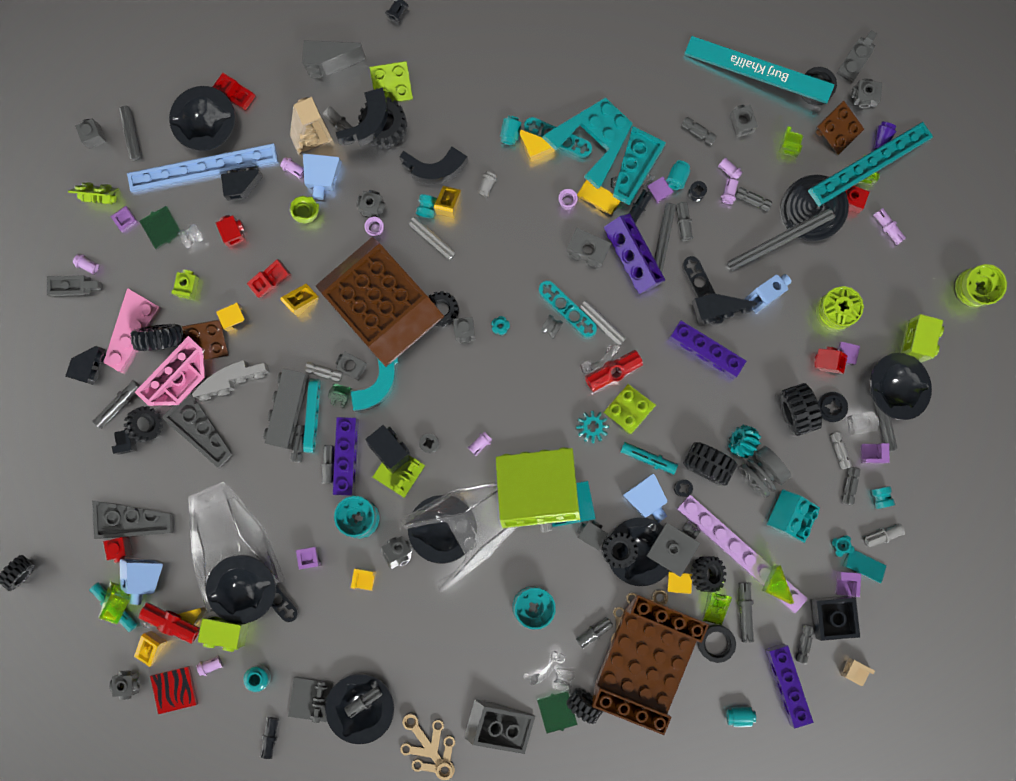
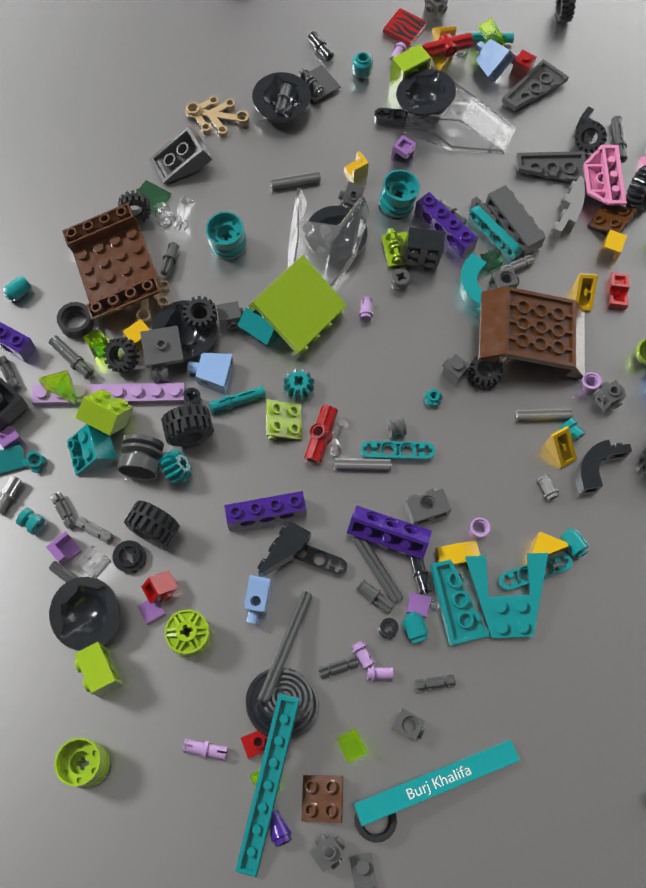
camera: 125 degrees right, 15 degrees down
none -> lime brick [76,390,133,436]
none -> light grey axle [270,171,321,189]

